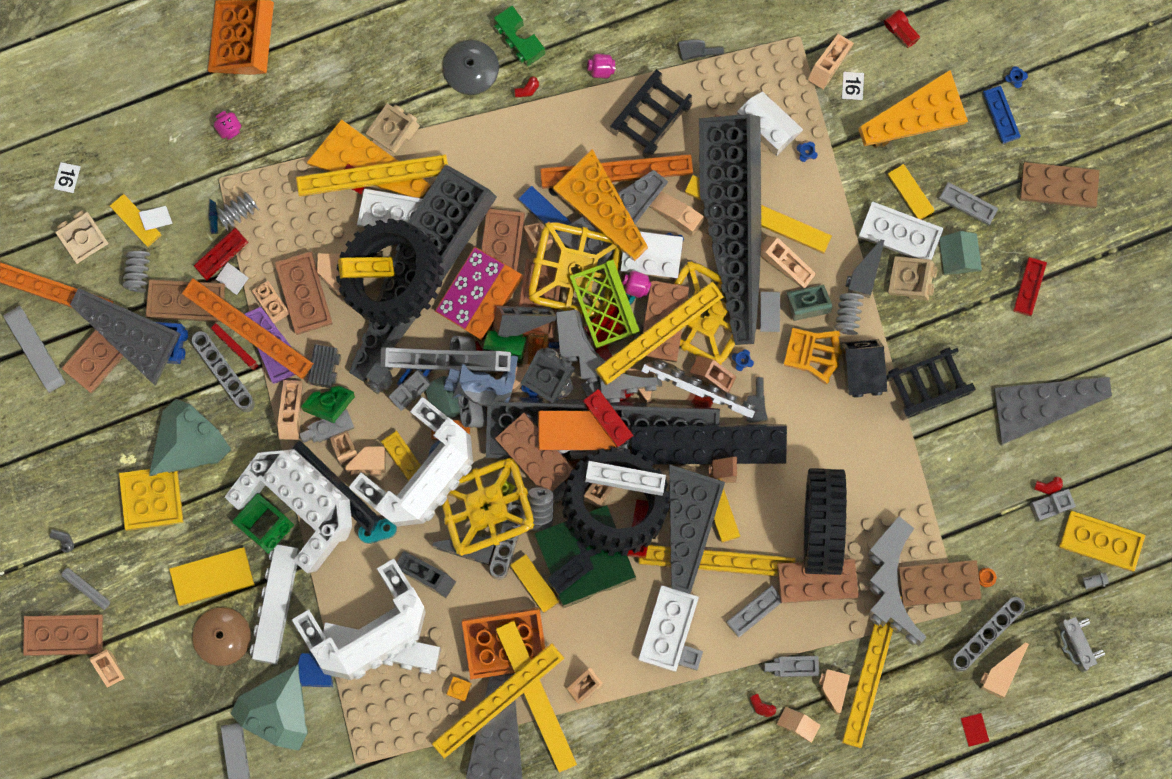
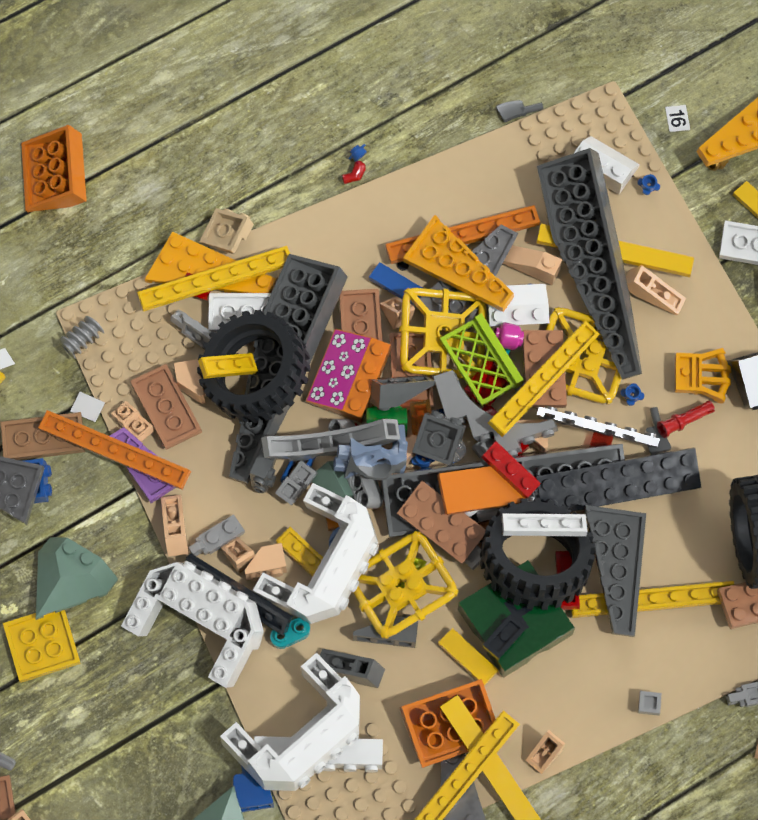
camera: 15 degrees left, 10 degrees down
yellow tile [169,547,255,606] -> none
light grey beam [192,331,255,412] -> none
medium nougat dish [192,608,251,666] -> none
red tile [194,228,249,280] -> none
piece [209,199,218,234] -> none
red tile [211,323,259,370] -> none
dark pink head [213,111,242,140] -> none
green window [232,493,294,554] -> none
white brick [250,545,300,665] -> none
green plate [301,386,355,423] -> none
dark grey brick [307,345,341,388] -> none
dark grey dish [443,40,499,95] -> none
light orange plate [446,676,472,702] -> none
light grey beam [490,487,530,580] -> none
green arch [494,6,545,67] -> none
light grey piece [529,487,554,532] -> none
light nougat slope [584,483,614,508] -> none
dark pink head [587,53,615,79] -> none
black fence [610,69,693,158] -> none
white plate [638,585,699,672] -> none
nougat slope [690,356,736,393] -> none
nougat slope [708,457,737,483] -> none
yellow tile [714,488,740,543] -> none
light grey tile [726,585,781,638] -> none
red arm [749,694,776,717] -> none
light grey slope [760,292,780,332] -> none
sand green slope [787,284,832,321] -> none
light nougat slope [808,34,854,89] -> none
light grey piece [835,293,864,335] -> none
dark grey slope [845,239,885,298] -> none
red piece [884,9,920,48] -> none
none -> light grey hinge [170,309,212,347]
none -> blue plate [348,144,367,162]
none -> red pin [657,401,715,438]

